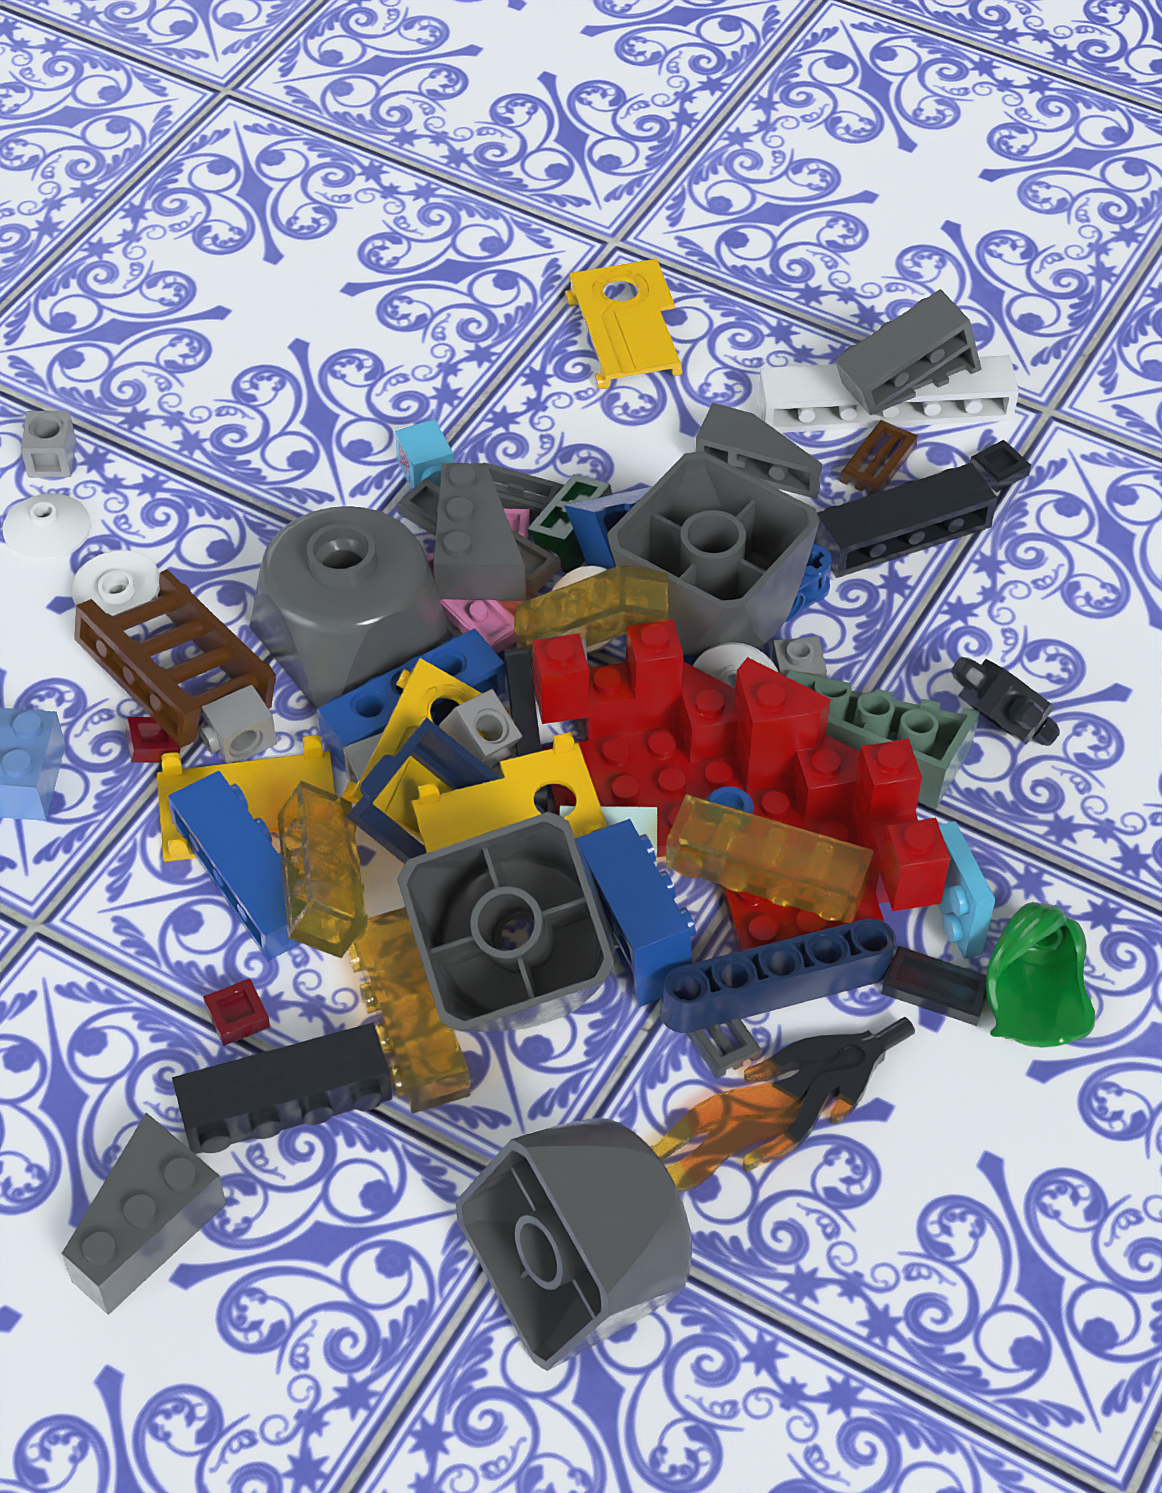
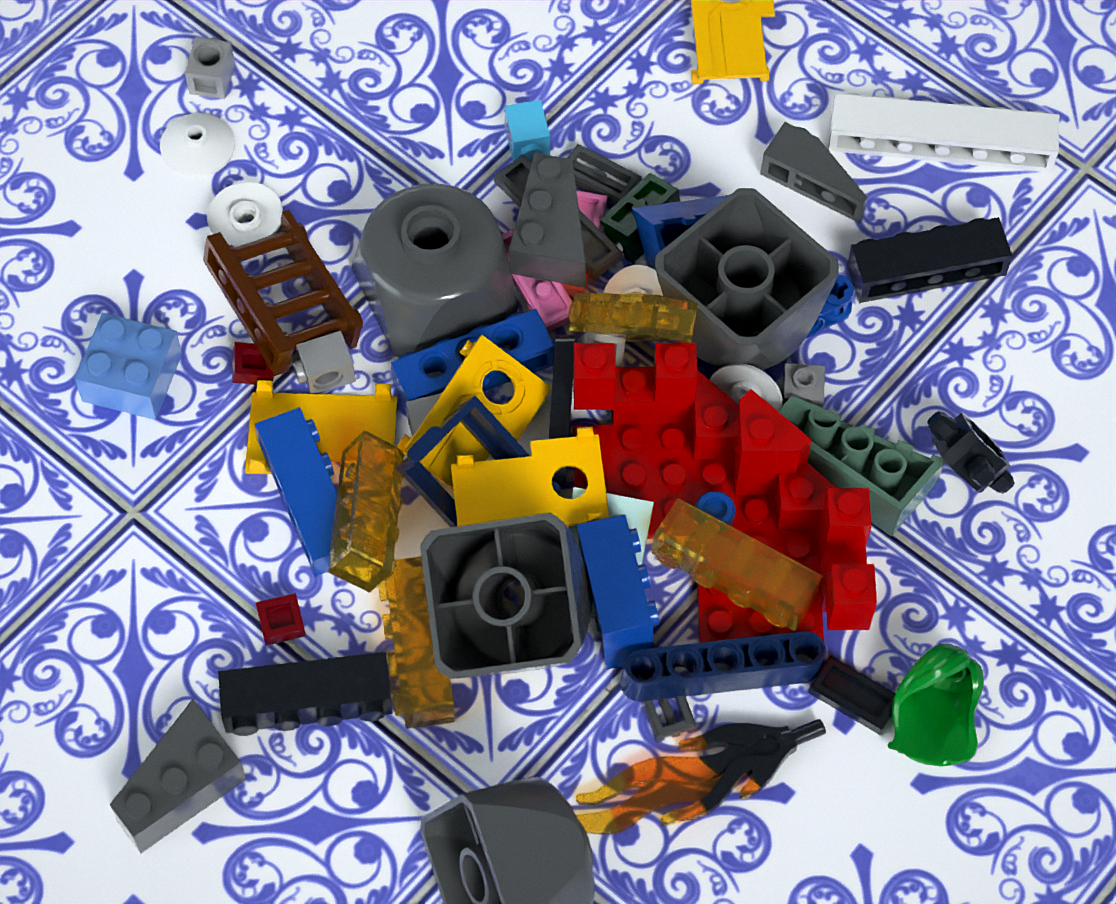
camera: 10 degrees right, 10 degrees up
light grey brick [439,689,523,770] -> none
dark grey wedge [834,289,982,416] -> none
reddish brown tile [840,420,918,494] -> none
medium azure plate [937,821,995,959] -> none
black tile [970,439,1031,493] -> none

